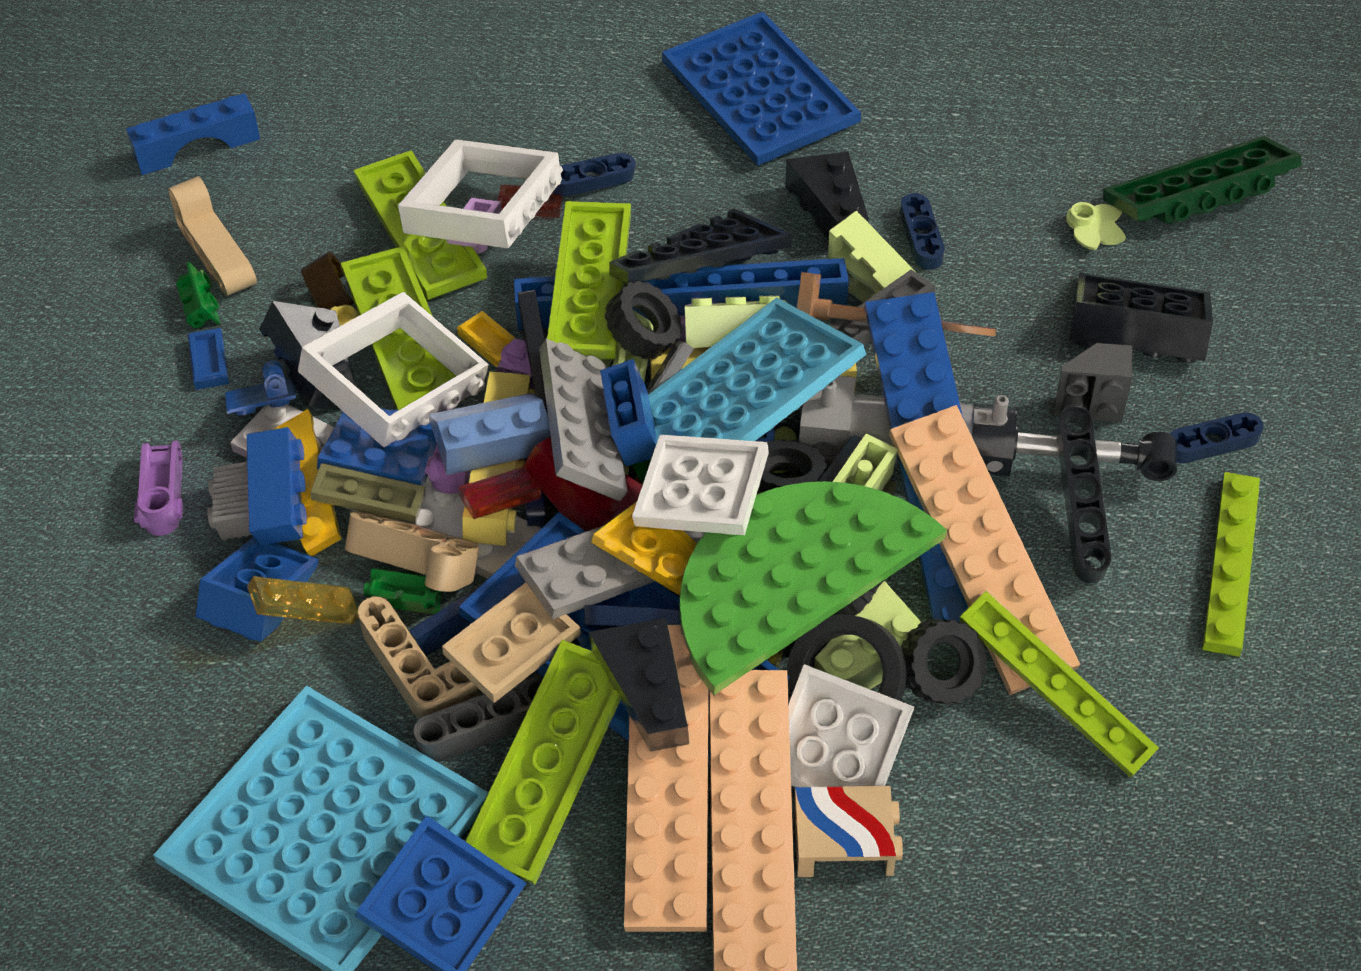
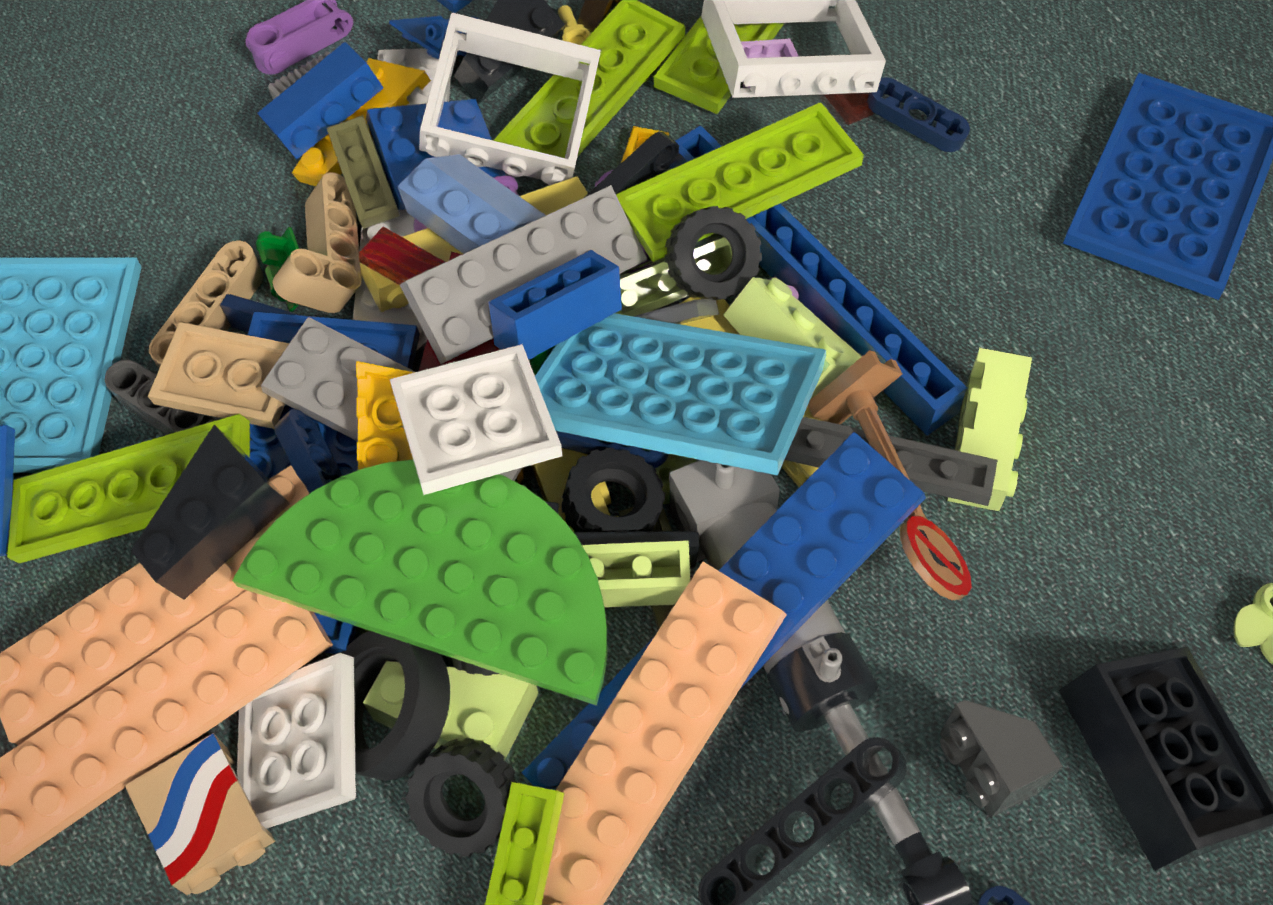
camera: 60 degrees right, 10 degrees up
blue slope [196,537,319,642] -> none
clear yellow plate [247,576,359,625] -> none
black wing [609,209,792,285] -> none
black wedge [785,152,869,241] -> none
dark blue beam [900,193,945,270] -> none

